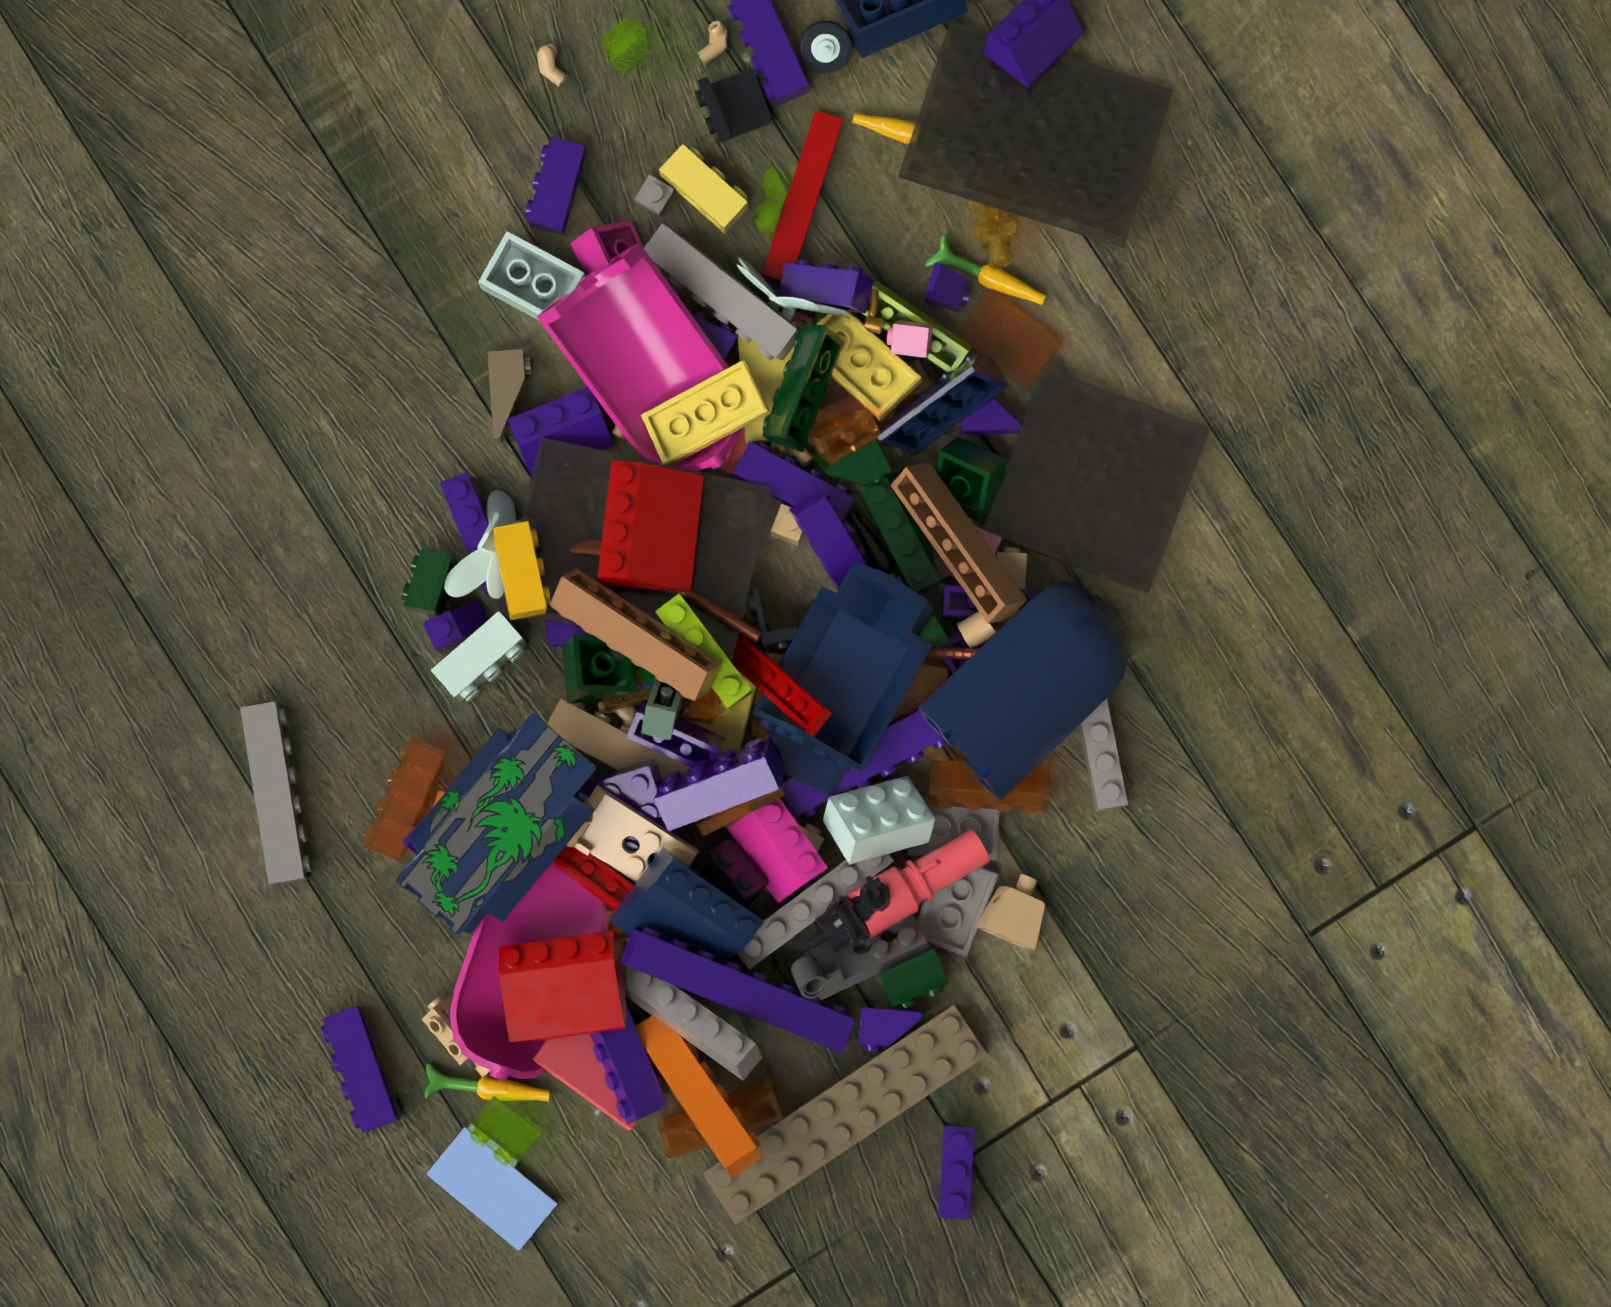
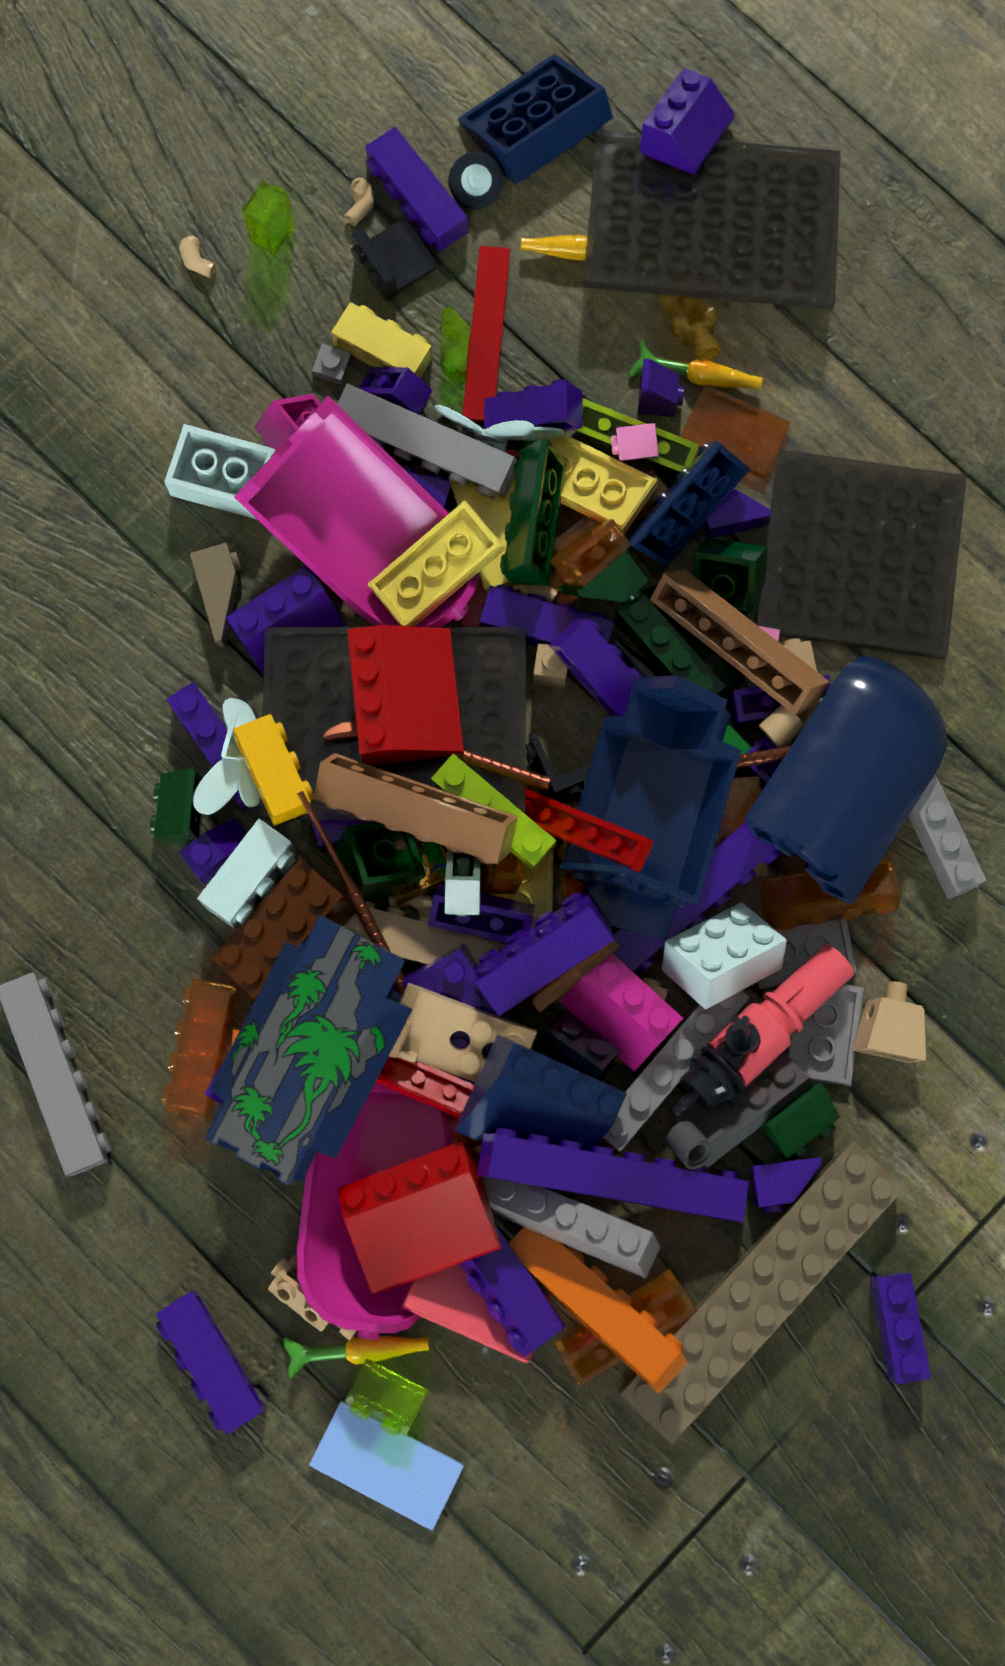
camera: 15 degrees left, 5 degrees down
dark purple brick [525,137,587,236] -> none
pearl gold hand [865,291,884,334] -> none
none -> reddish brown brick [212,858,355,1000]
none -> copper piece [297,791,406,996]
none -> dark purple slope [359,367,433,415]

